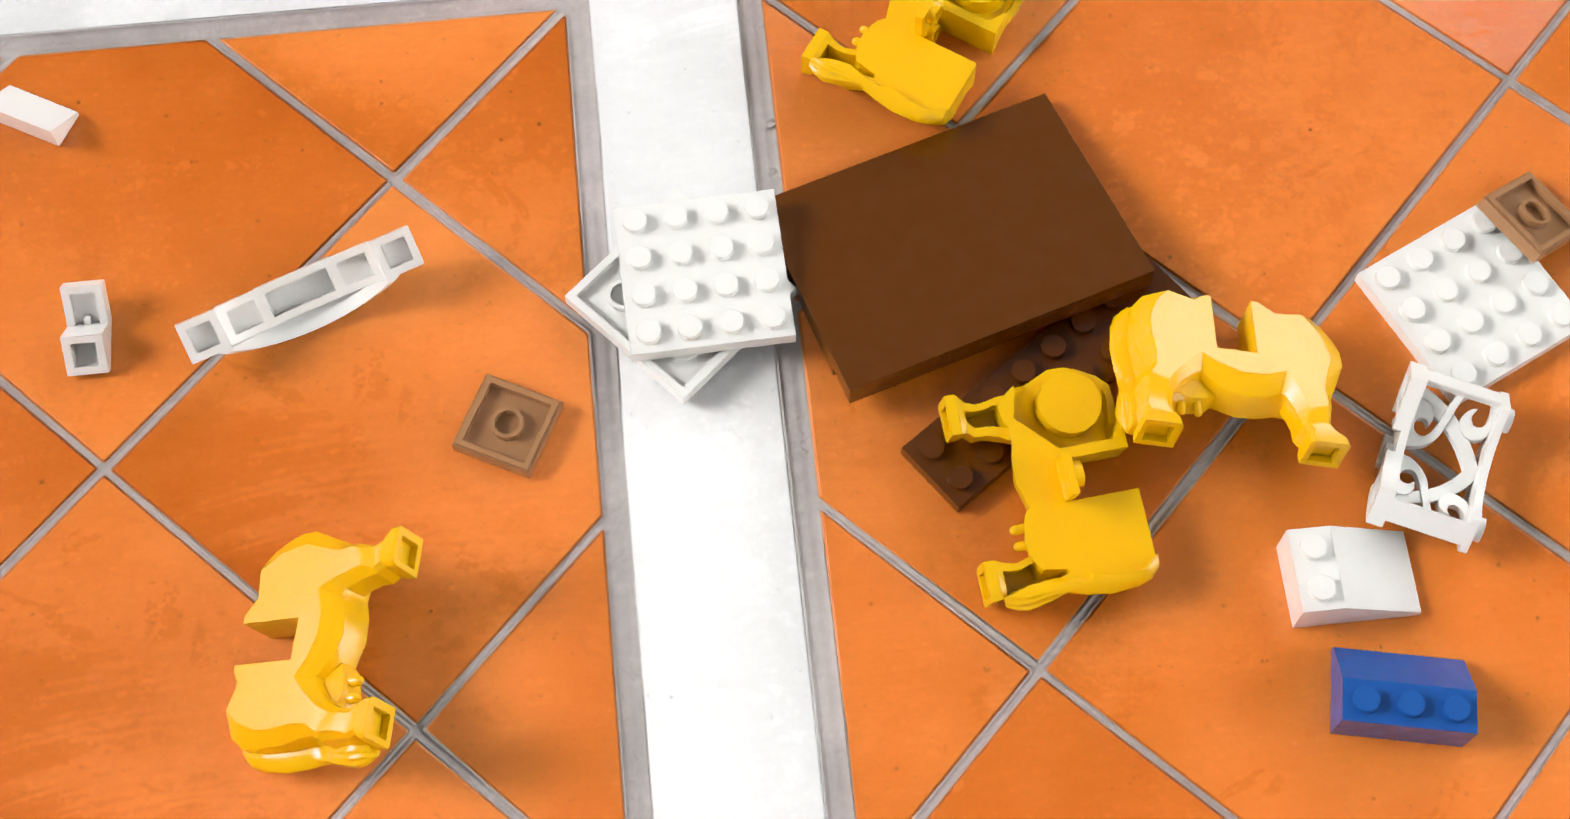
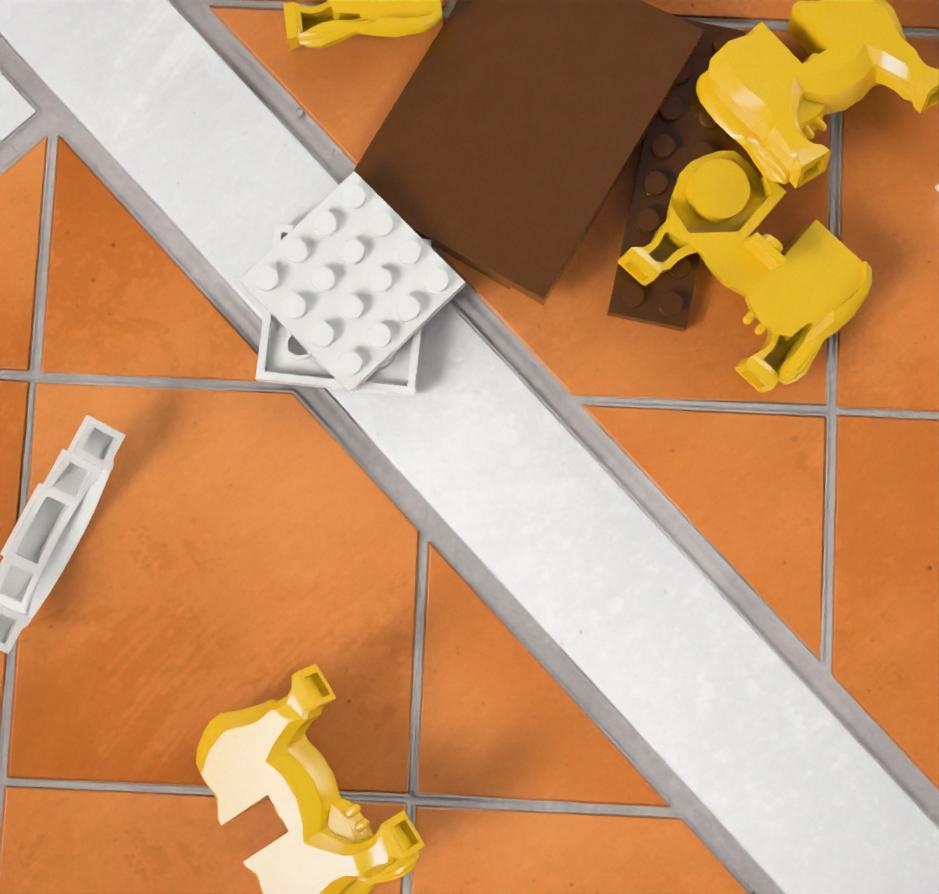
camera: 35 degrees left, 15 degrees up
medium nougat tile [452,374,564,479] -> none

